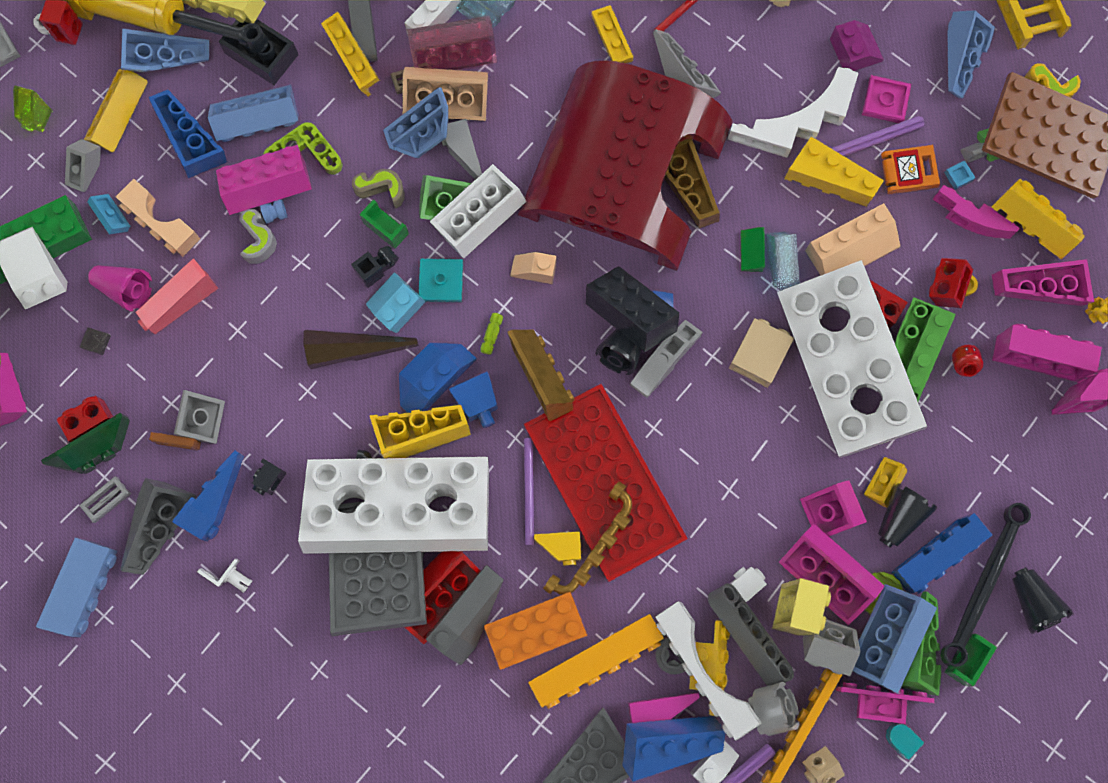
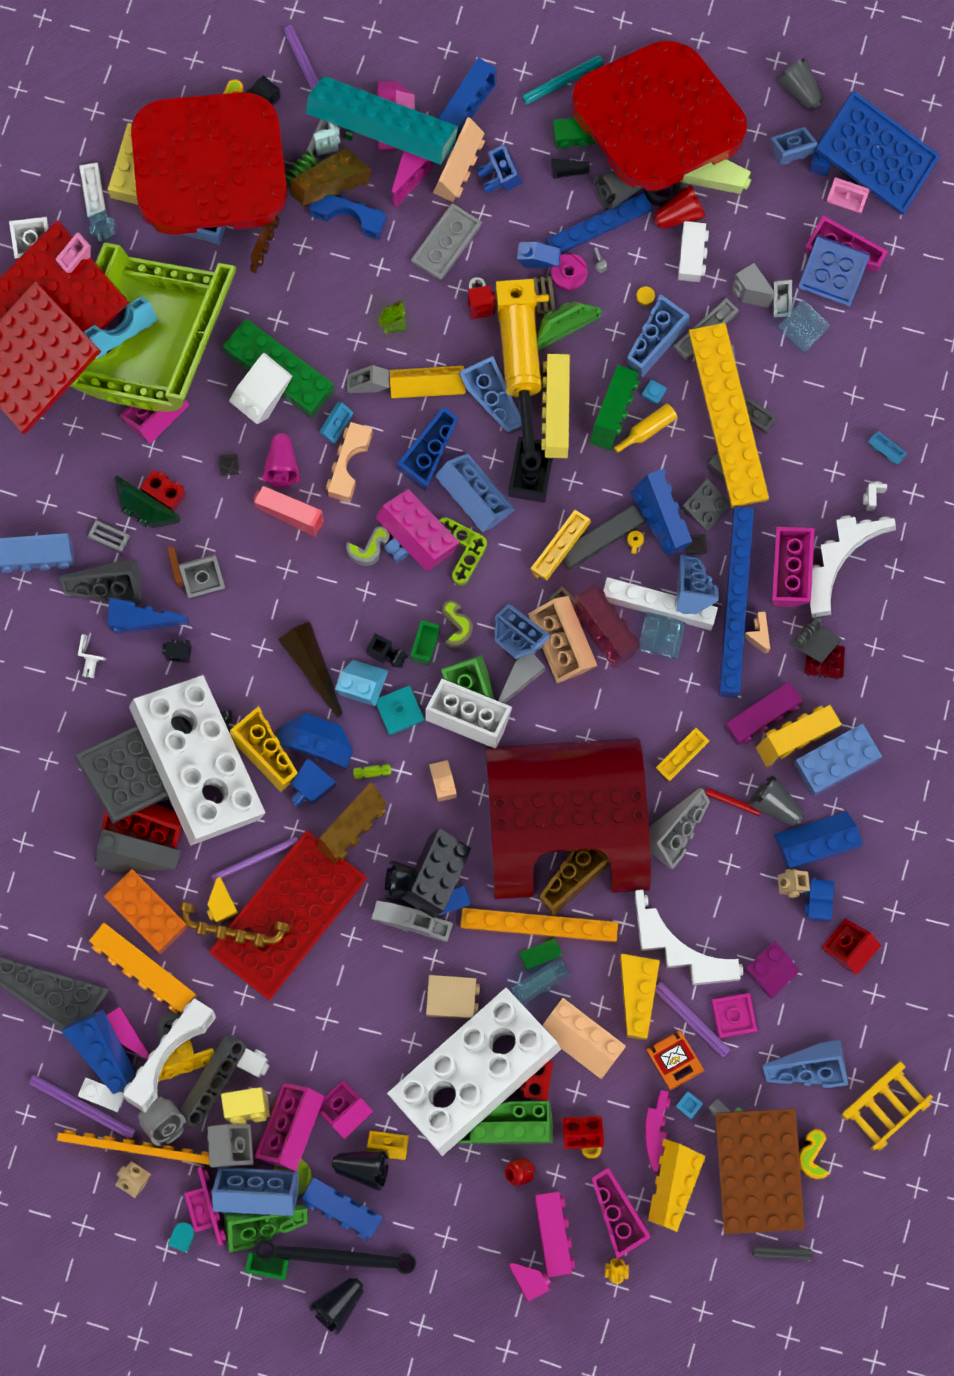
camera: 65 degrees right, 0 degrees up
none -> light orange plate [461,908,618,943]

